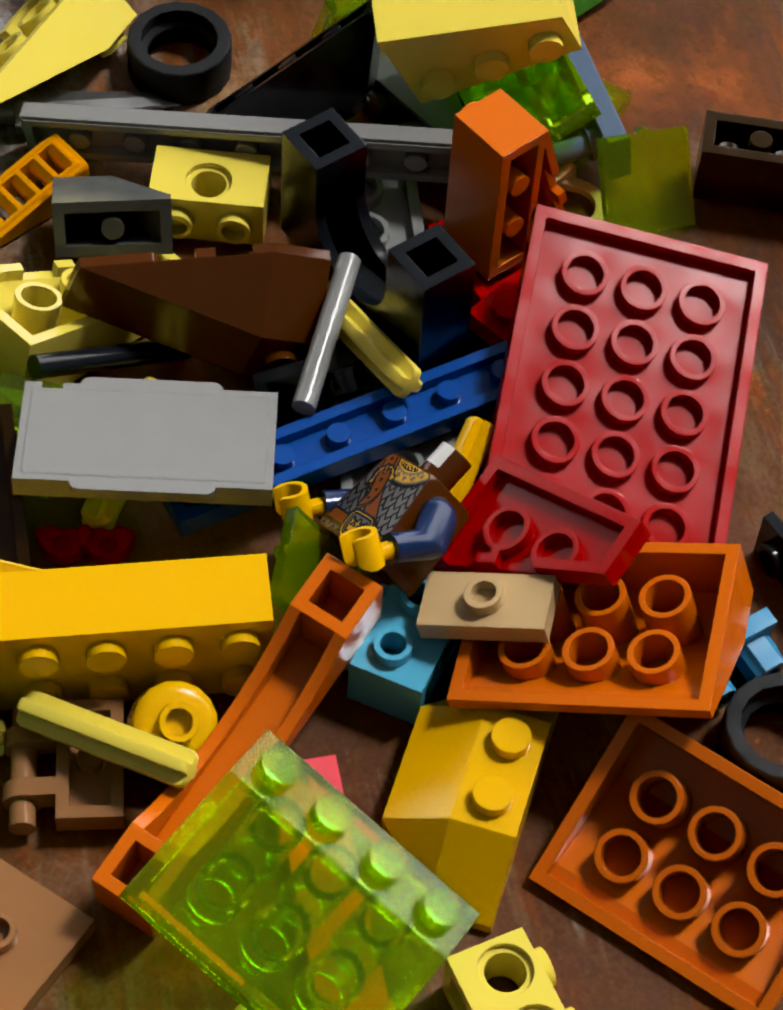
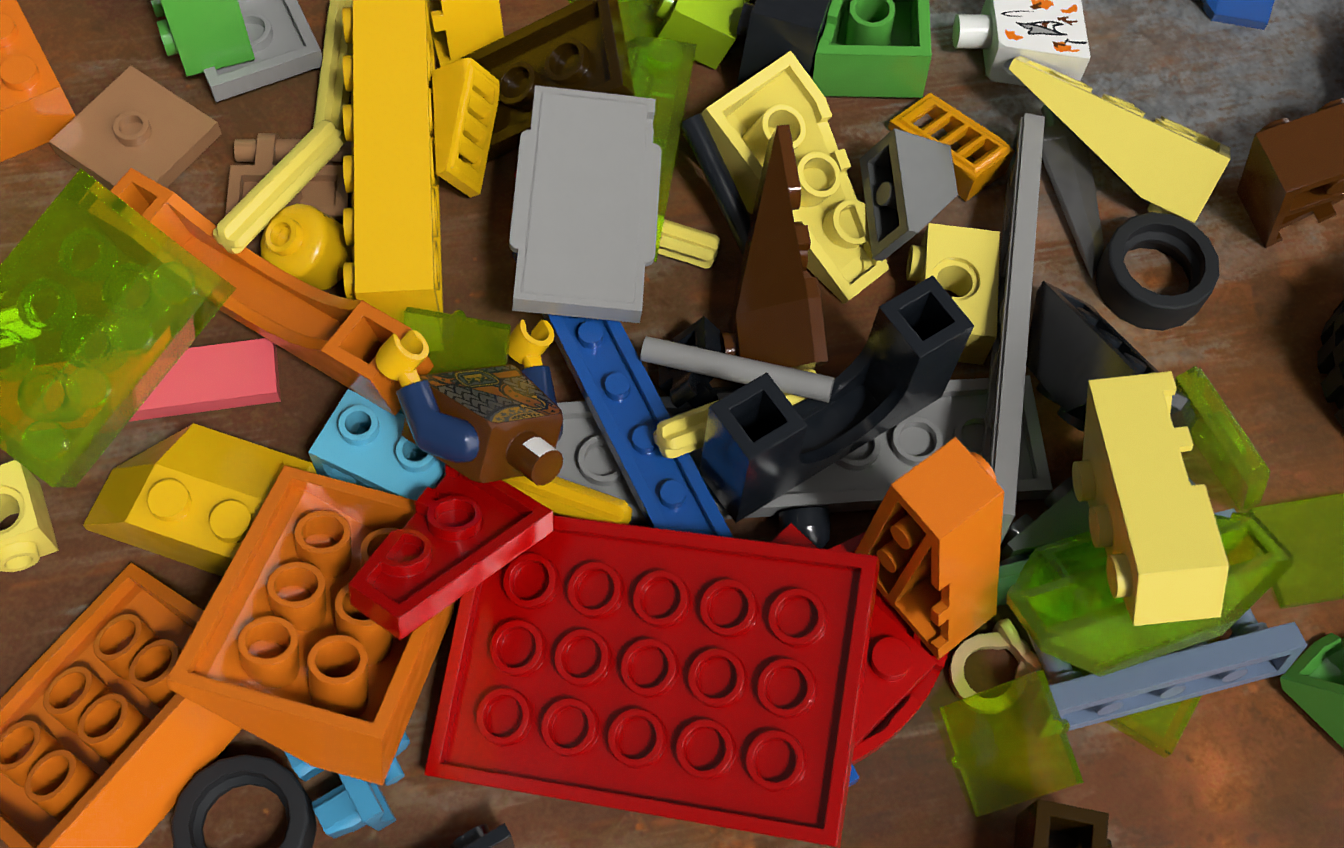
camera: 90 degrees right, 10 degrees up
tan plate [416,571,560,643] -> none

